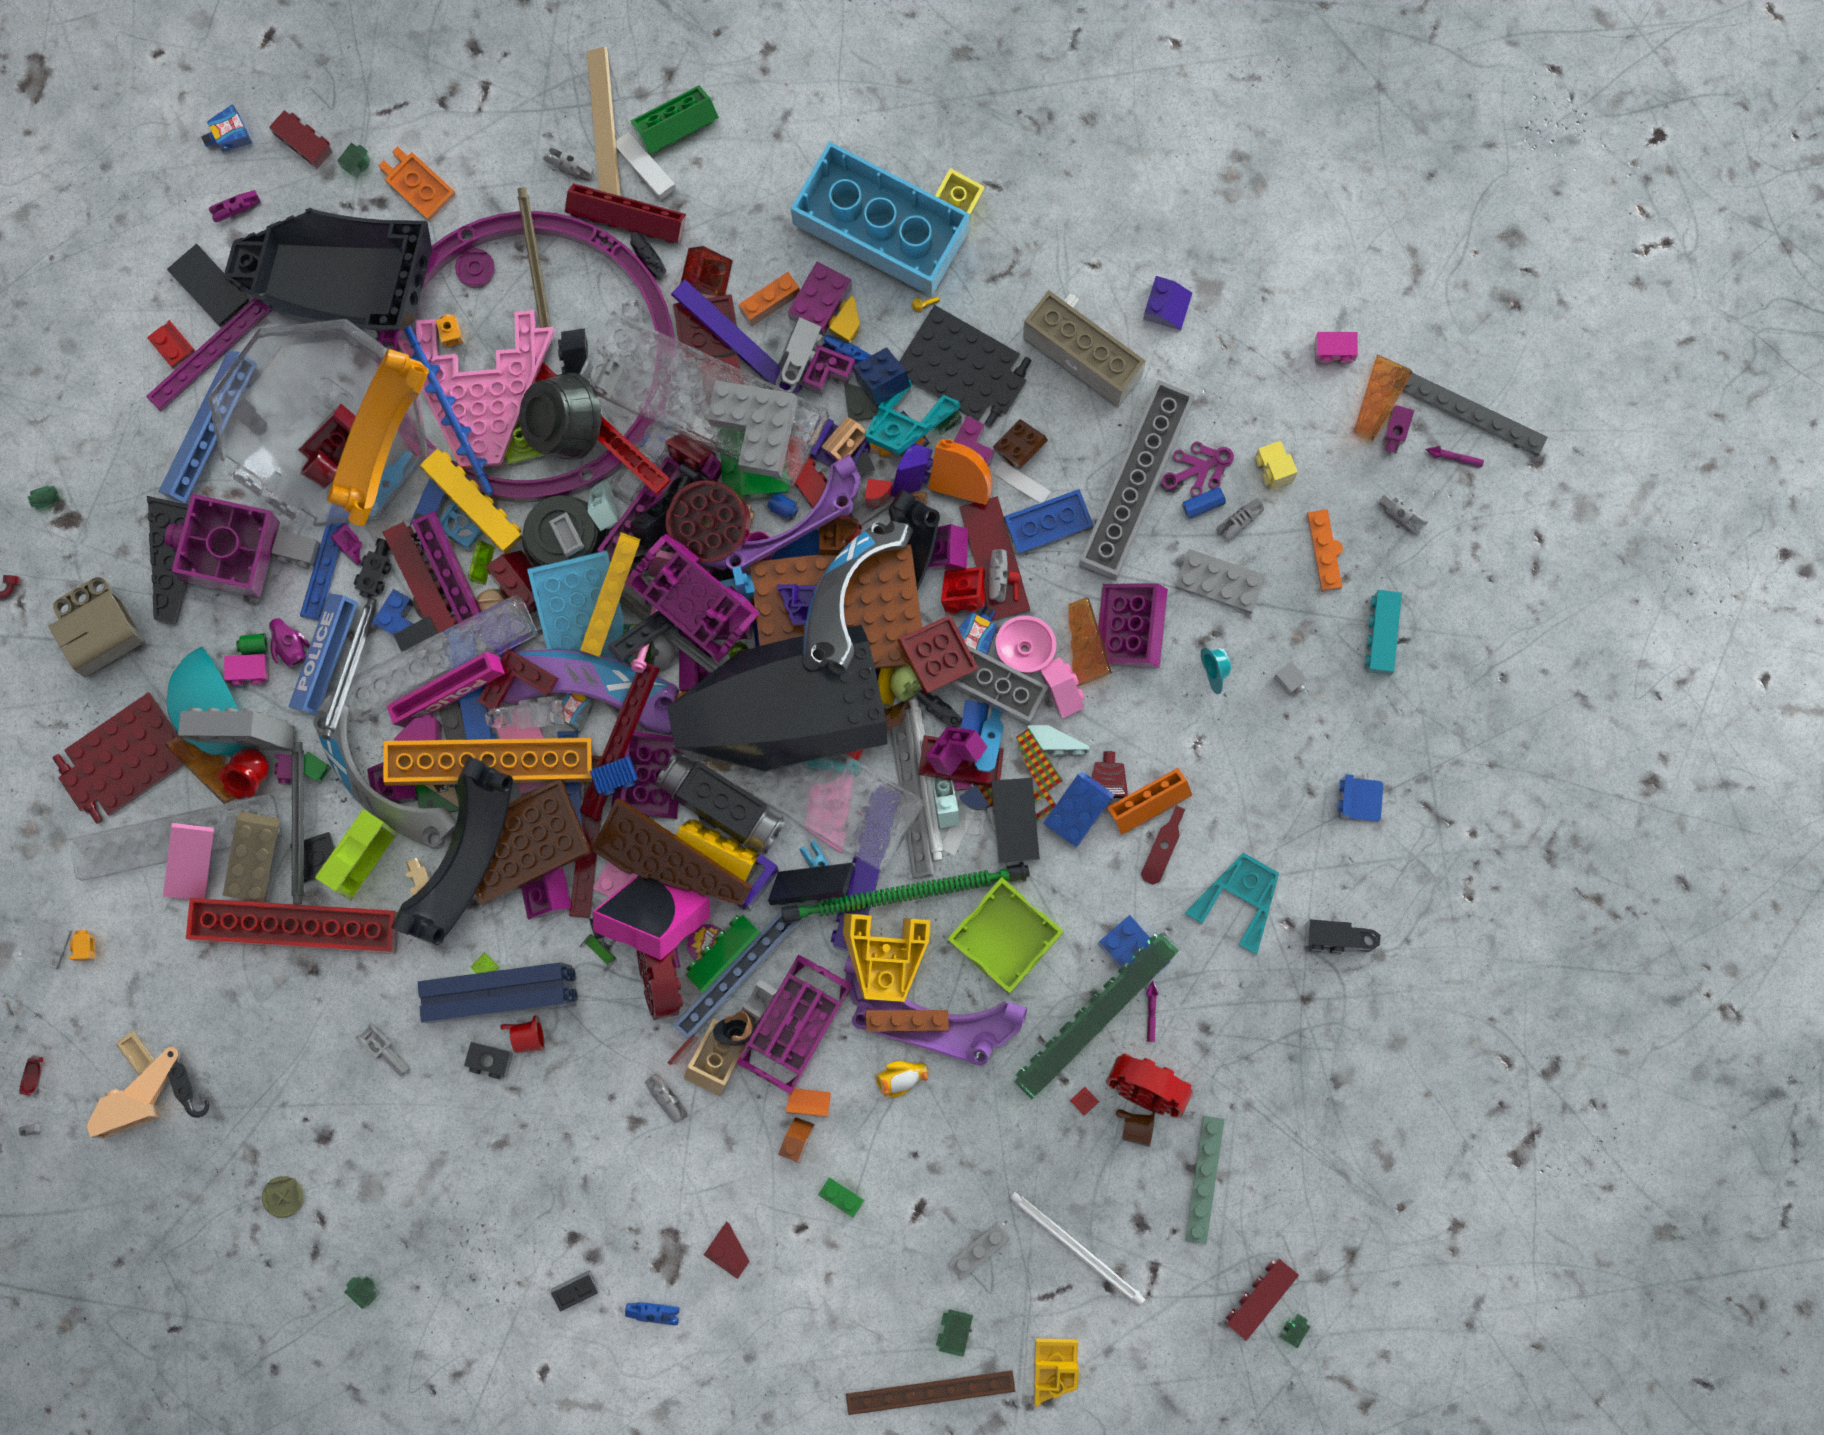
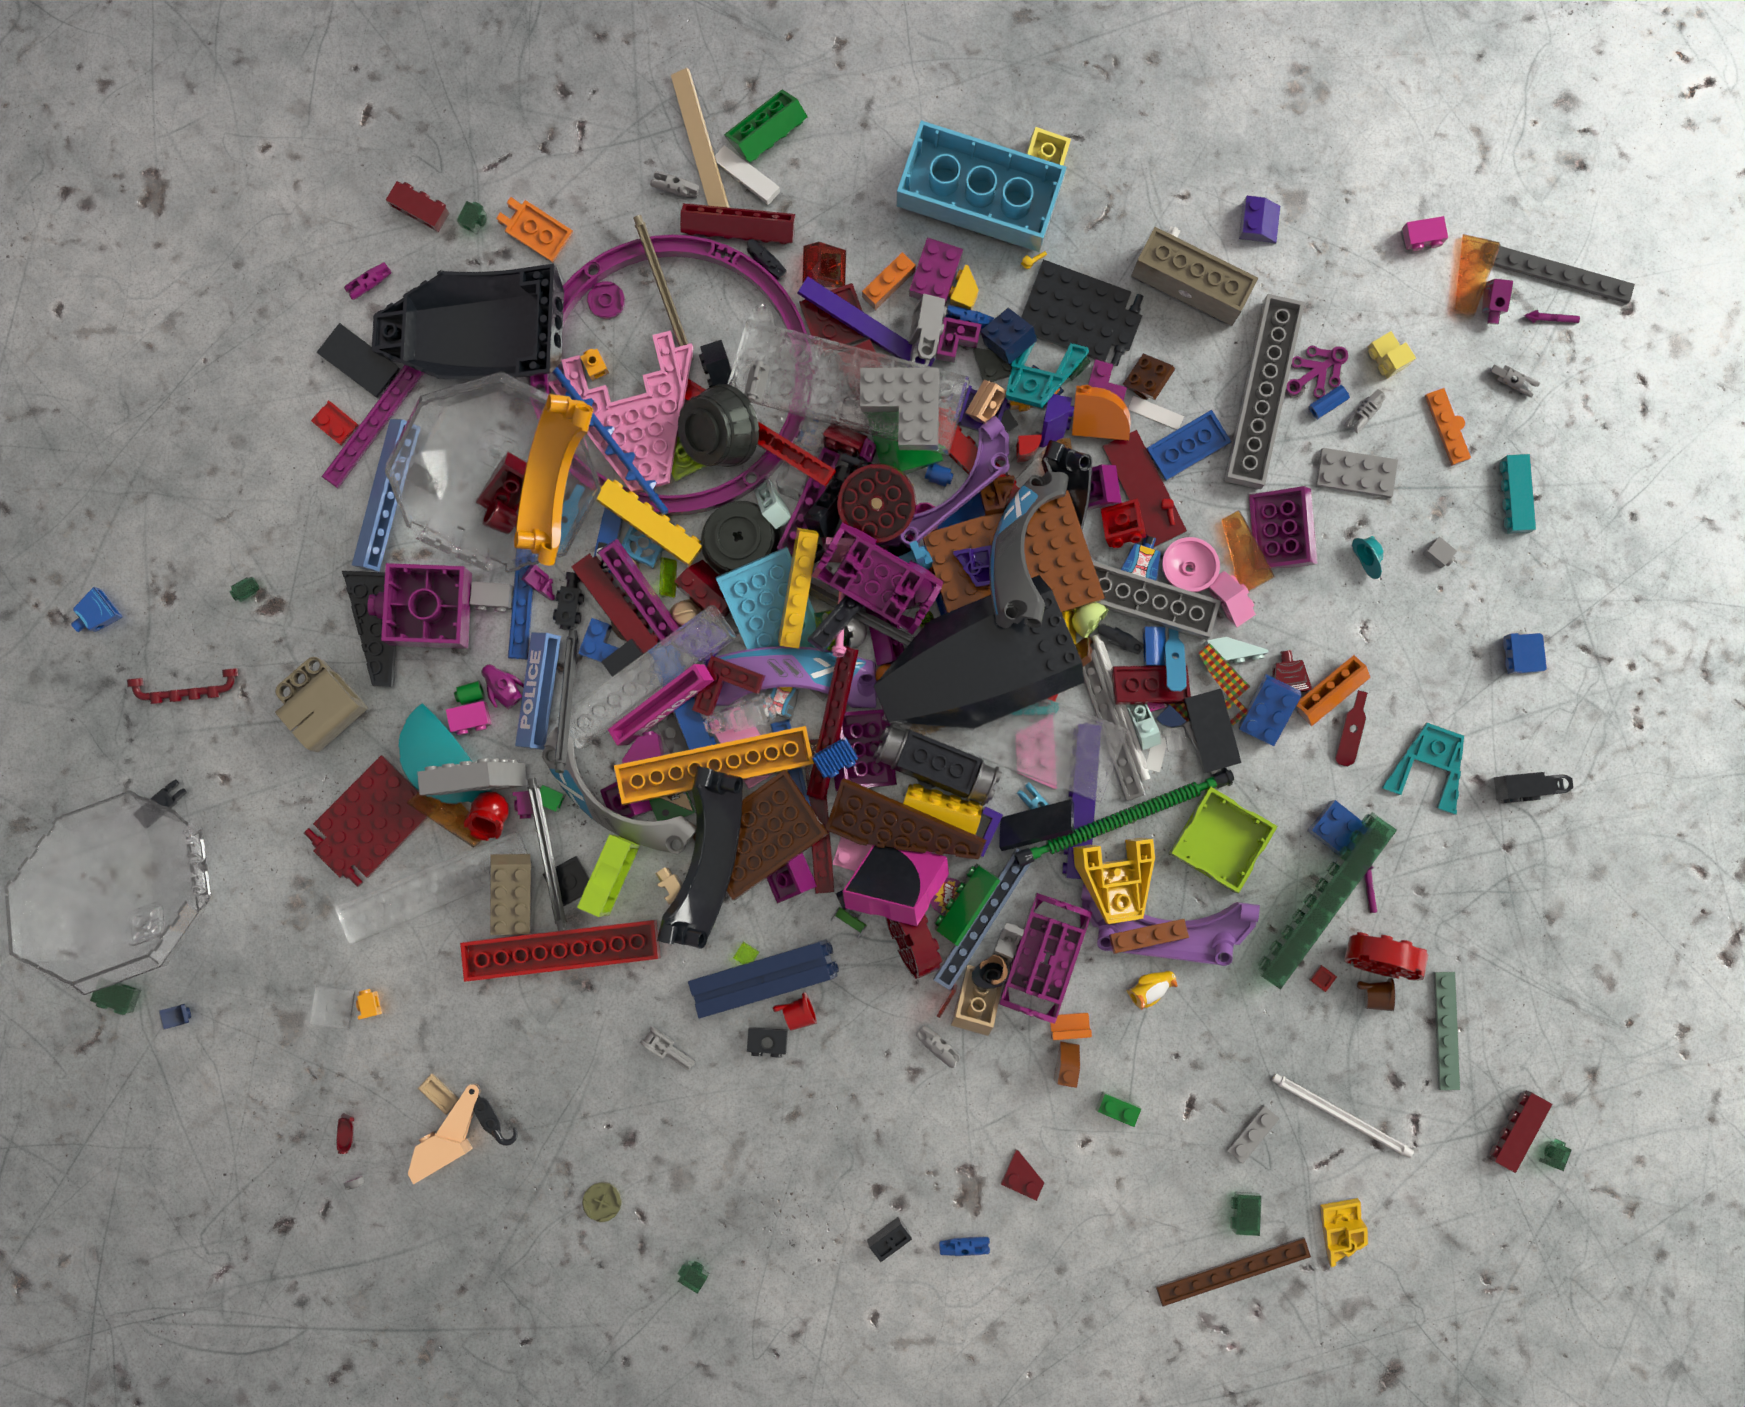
camera: 10 degrees left, 5 degrees up
bright pink tile [163,823,214,899] -> none
torso [201,104,253,151] -> none
light grey tile [549,512,585,557] -> none
dark red plate [897,614,979,695] -> none
magenta brick [925,726,987,775] -> none
light grey hinge [989,549,1008,603] -> none

